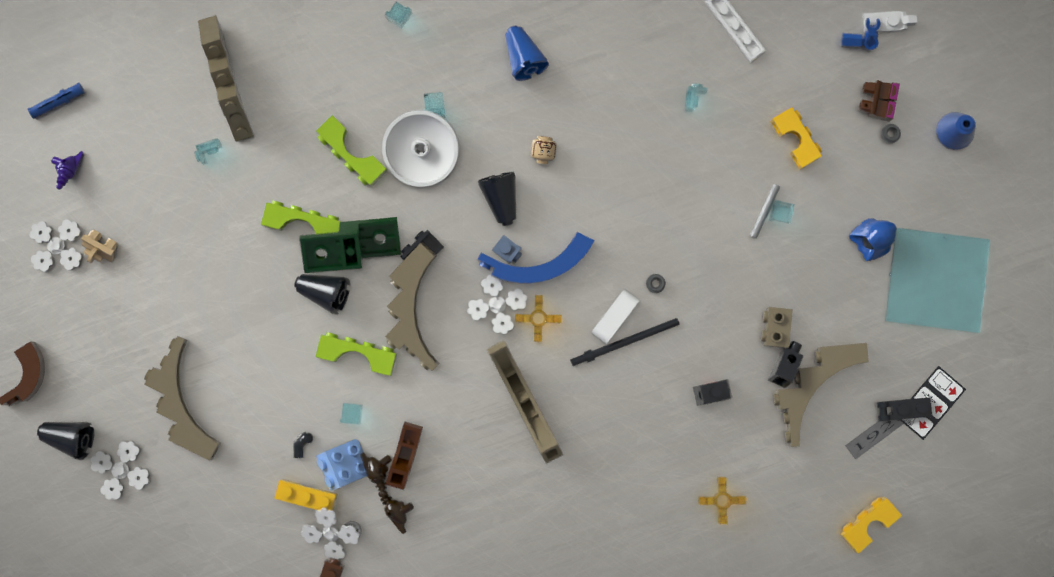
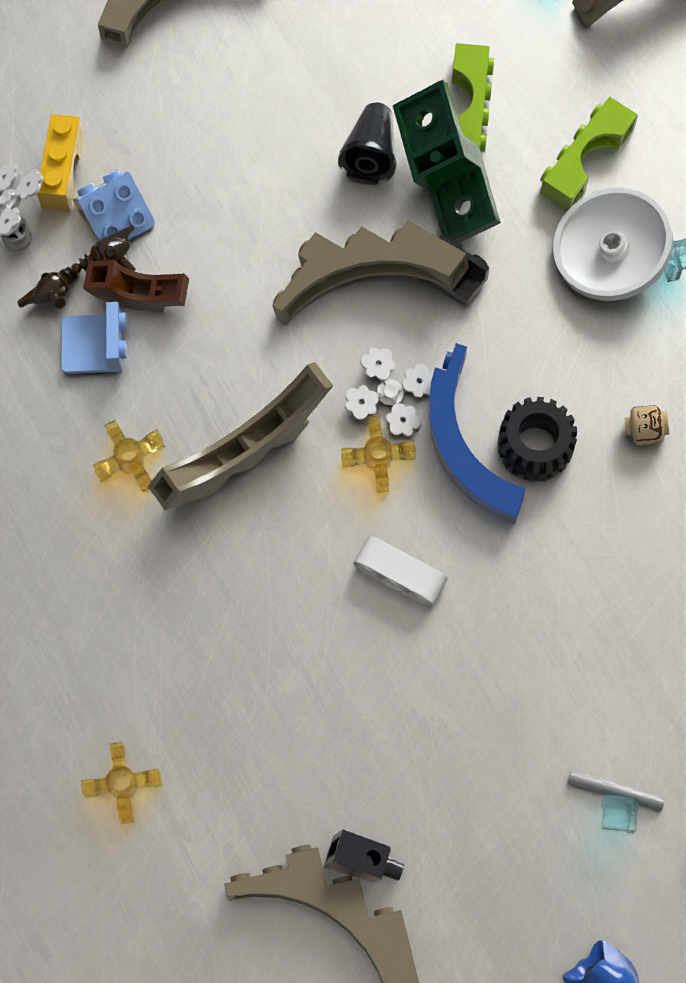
camera: 85 degrees right, 15 degrees down
black arm [293,432,313,458] -> none
lime arch [315,332,397,376] -> none
clear light blue panel [340,403,363,424] -> none
black cone [478,171,516,226] -> none
sand blue bracket [492,235,522,264] -> none
black bar [570,318,680,366] -> none
dark grey plate [646,274,666,293] -> none
black torso [693,379,733,406] -> none
dark tan brick [761,307,793,348] -> none
none -> light blue bracket [61,302,127,374]
none -> clear yellow pin [92,420,165,492]
none -> black tyre [497,397,578,481]

